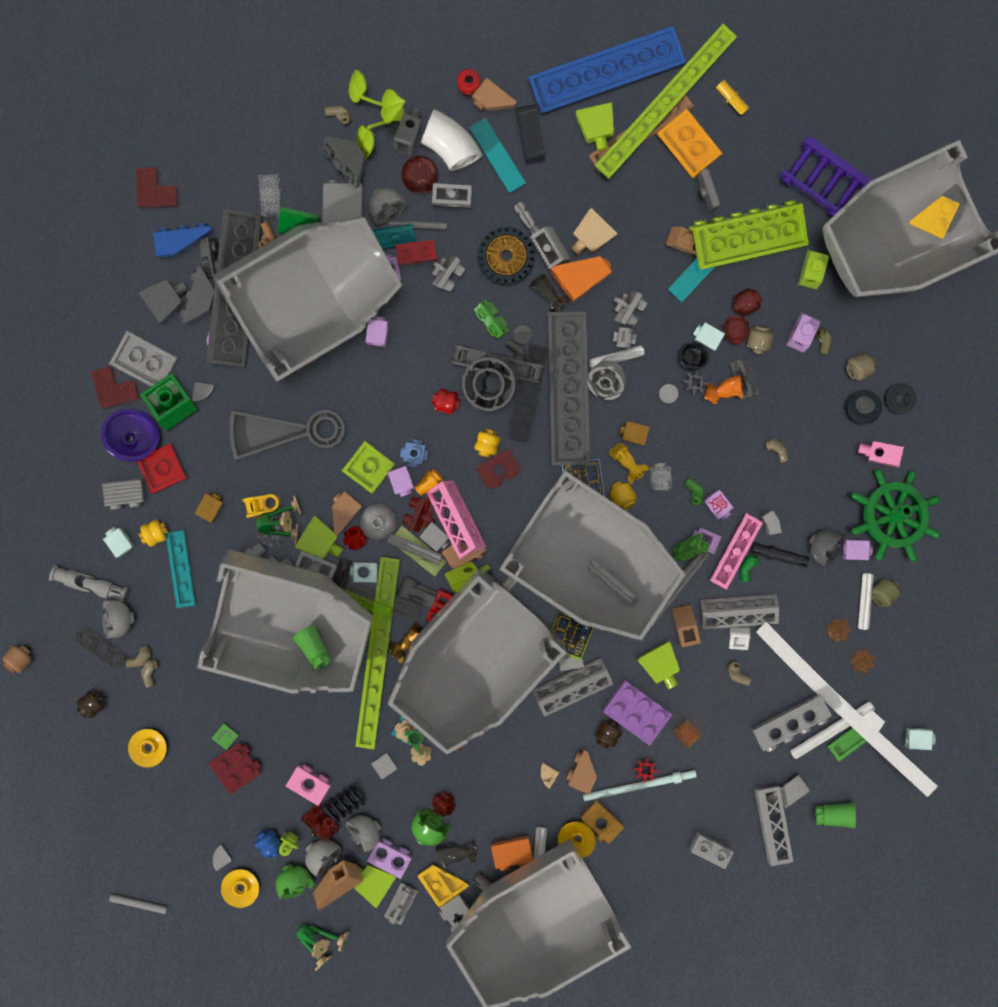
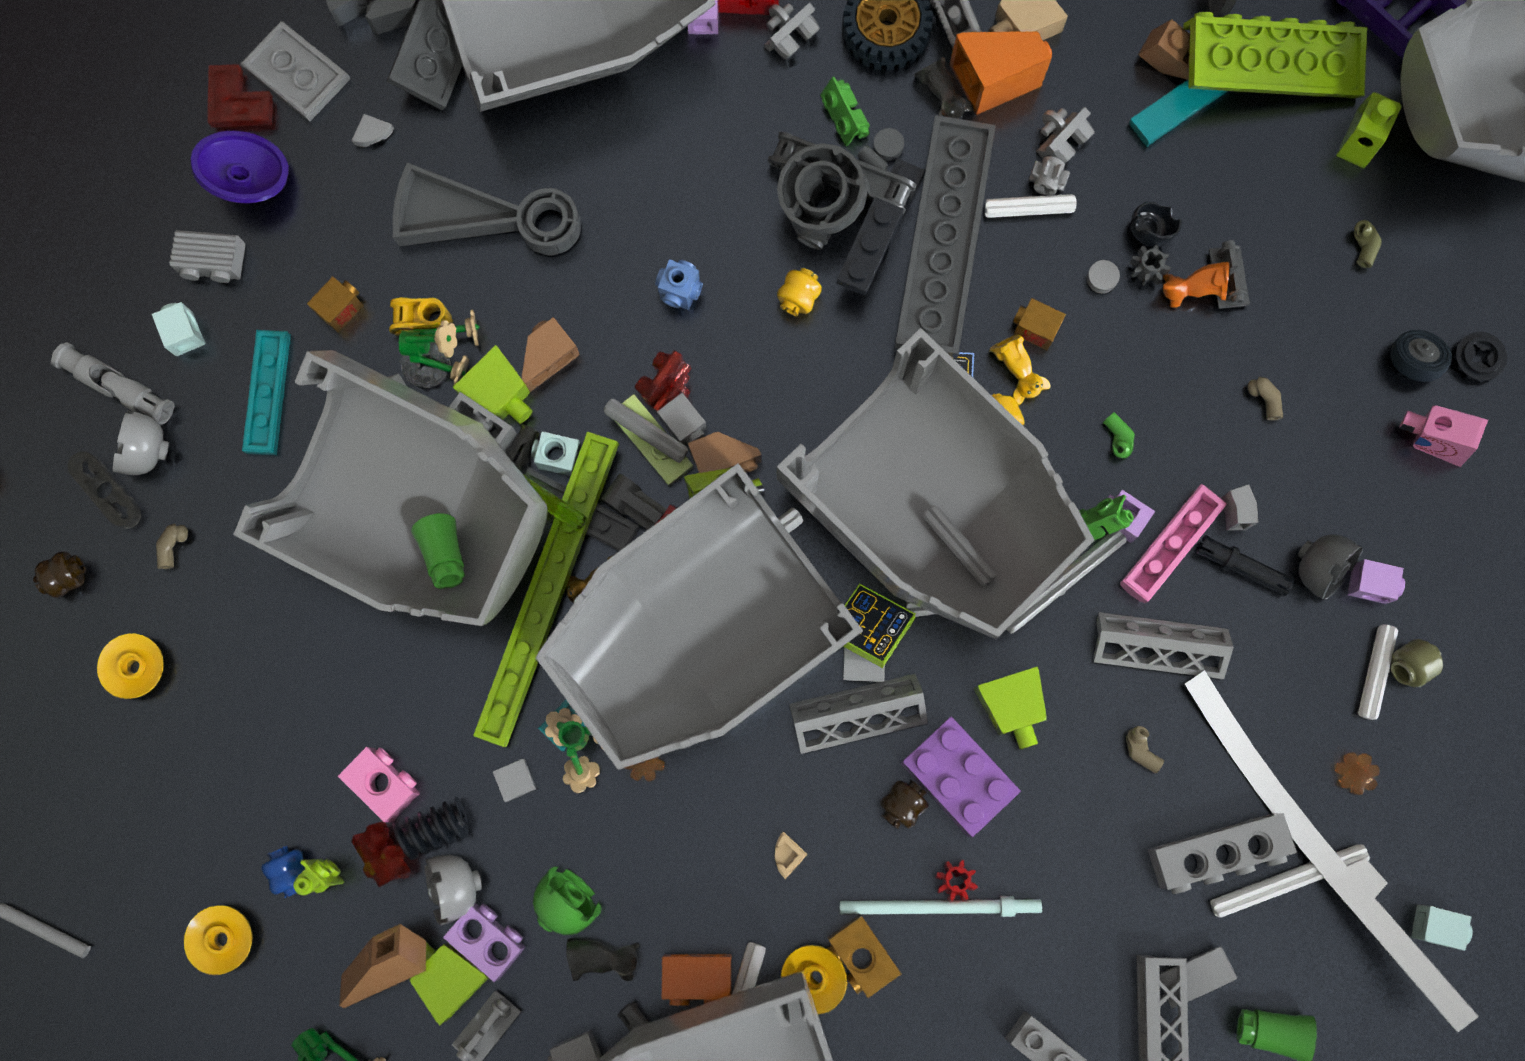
camera: 20 degrees right, 10 degrees down
dark tan arm [126,646,151,668] -> none
red plate [137,443,187,494] -> none
yellow piece [138,519,168,547] -> none
green slope [140,373,197,431] -> none
dark red plate [208,741,262,795] -> none
bright green tile [212,723,239,750] -> none
light grey tile [213,844,233,871] -> none
bright green cylinder [275,864,315,900] -> none
light grey cylinder [305,839,342,878] -> none
lime tile [342,441,395,494] -> none
red gear [343,527,367,550] -> none
light grey cylinder [359,503,398,542] -> none
lavender brick [366,316,389,347] -> none
lavender brick [388,466,414,497] -> none
light orange cone [414,468,443,496] -> none
yellow wing [417,864,469,907] -> none
bright pink fence [427,481,487,559] -> none
red piece [432,388,461,415] -> none
clear red gear [432,792,455,818] -> none
clear red brick [476,449,520,490] -> none
medium nougat slope [566,748,597,795] -> none
light grey cylinder [587,361,627,400] -> none
clear brick [649,463,672,490] -> none
medium nougat slope [672,605,701,647] -> none
clear orange brick [673,720,702,748] -> none
light aqua brick [693,323,725,352] -> none
lavender brick [703,490,733,520] -> none
clear red head [724,316,750,344] -> none
white slope [729,626,750,650] -> none
clear red head [733,287,763,316] -> none
green arm [740,555,759,582] -> none
dark tan head [747,325,774,354] -> none
lavender torso [786,312,820,353] -> none
clear orange plant [827,618,851,643] -> none
bright green tile [827,728,867,762] -> none
dark tan head [846,352,876,381] -> none
green piece [851,469,941,562] -> none

